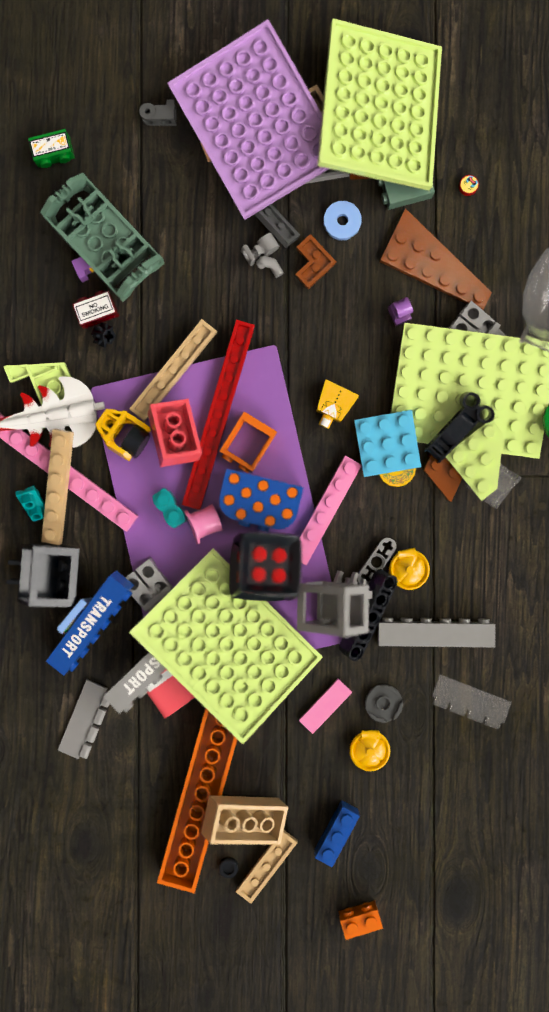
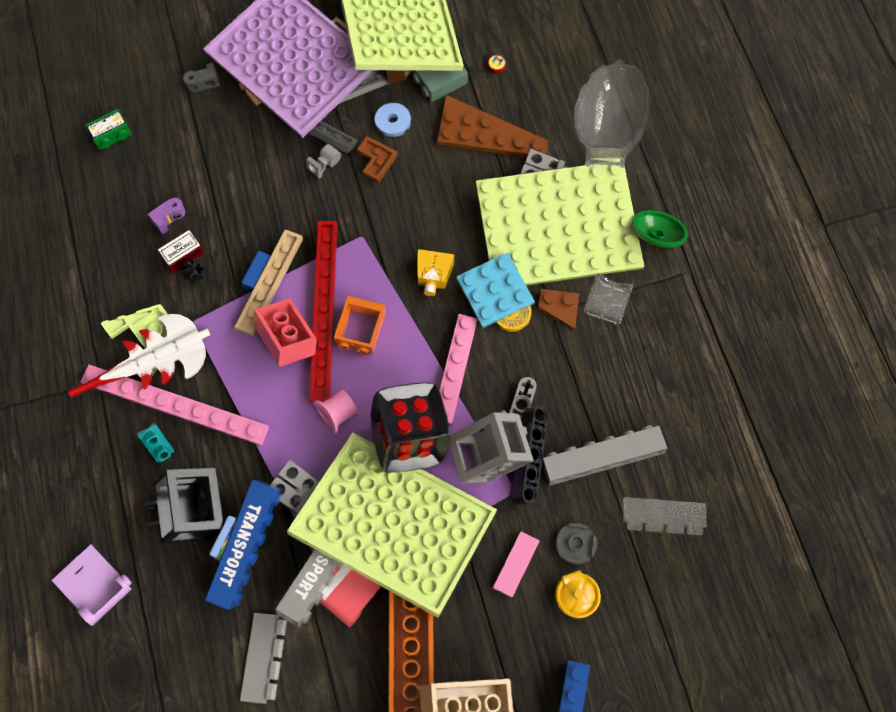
camera: 15 degrees left, 20 degrees down
sand green piece [40,173,165,302] -> none
tan plate [41,429,74,546] -> none
yellow piece [95,409,151,461] -> none
teal brick [152,488,188,528] -> none
blue brick [219,469,304,532] -> none
light grey arm [256,255,284,278] -> none
medium lavender leg [388,297,413,326] -> none
yellow piece [389,548,430,590] -> none
black piece [423,392,495,464] -> none
yellowish green plate [446,421,503,501] -> none
none -> blue slope [242,251,271,291]

